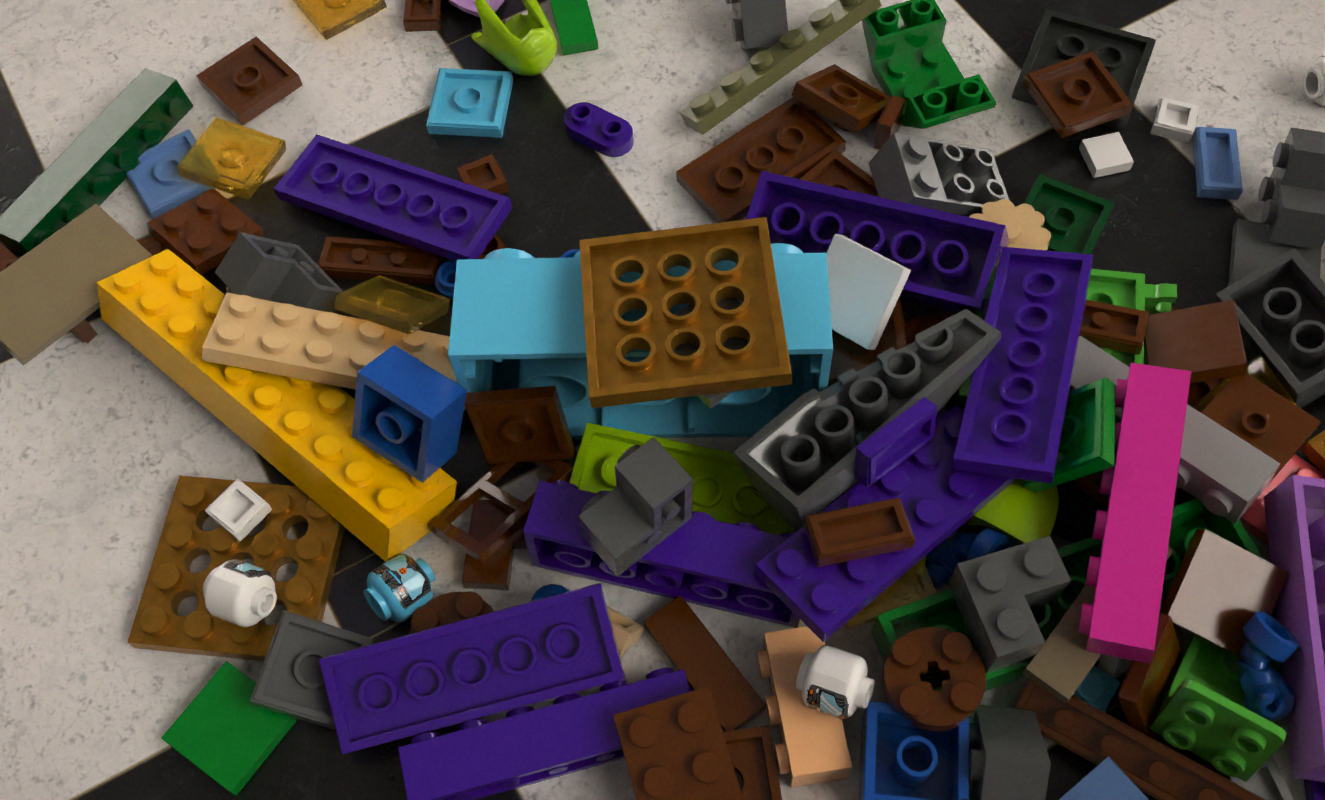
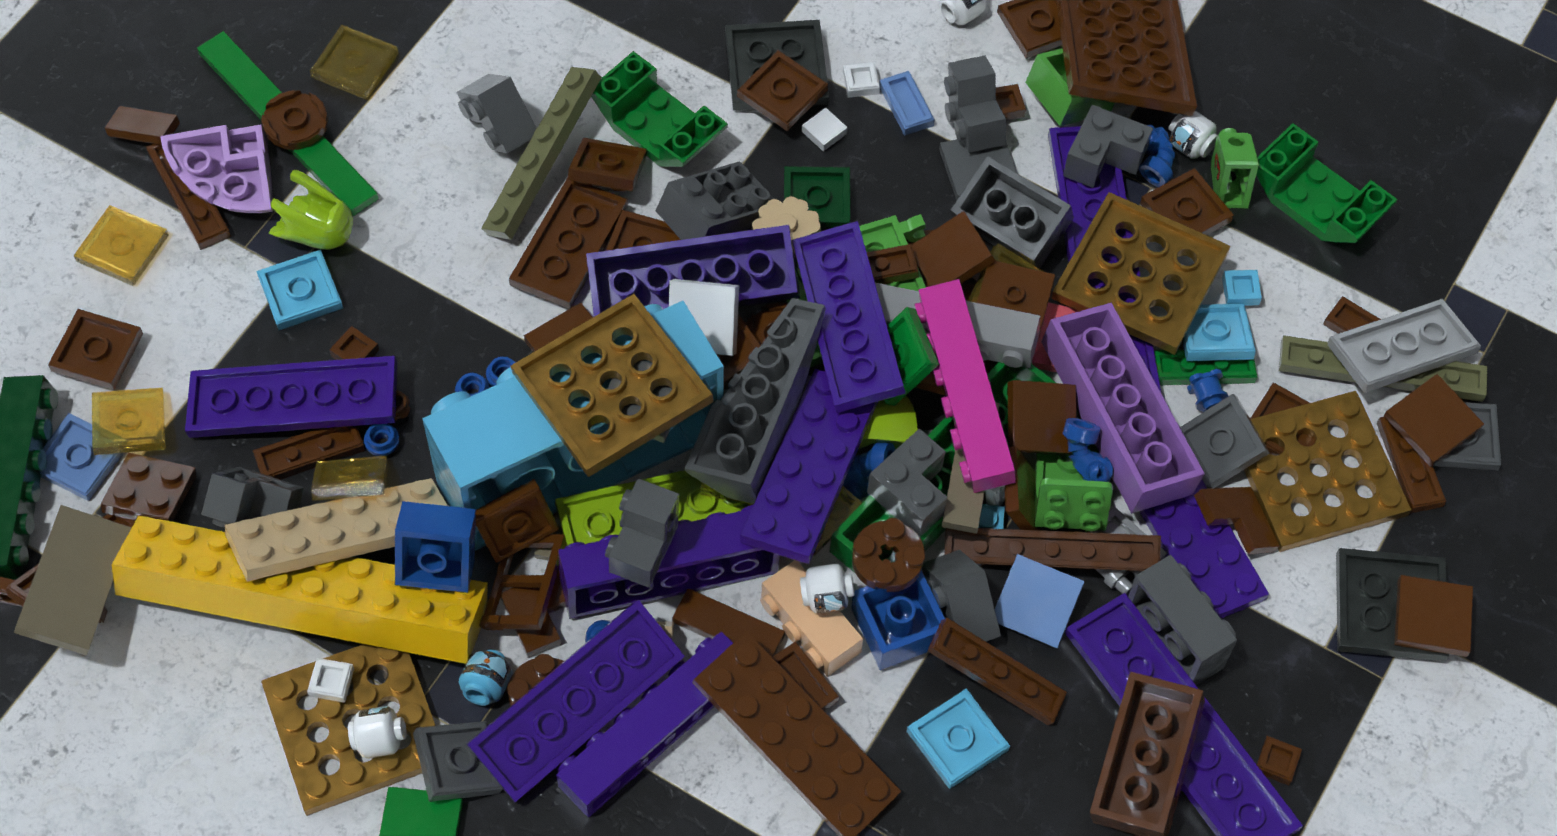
camera: 35 degrees left, 0 degrees up
dark purple plate [564,102,634,157] -> none
reddish brown tile [803,497,915,567] -> none
dark purple tile [855,397,937,487] -> none
reddish brown tile [874,95,905,150] -> none

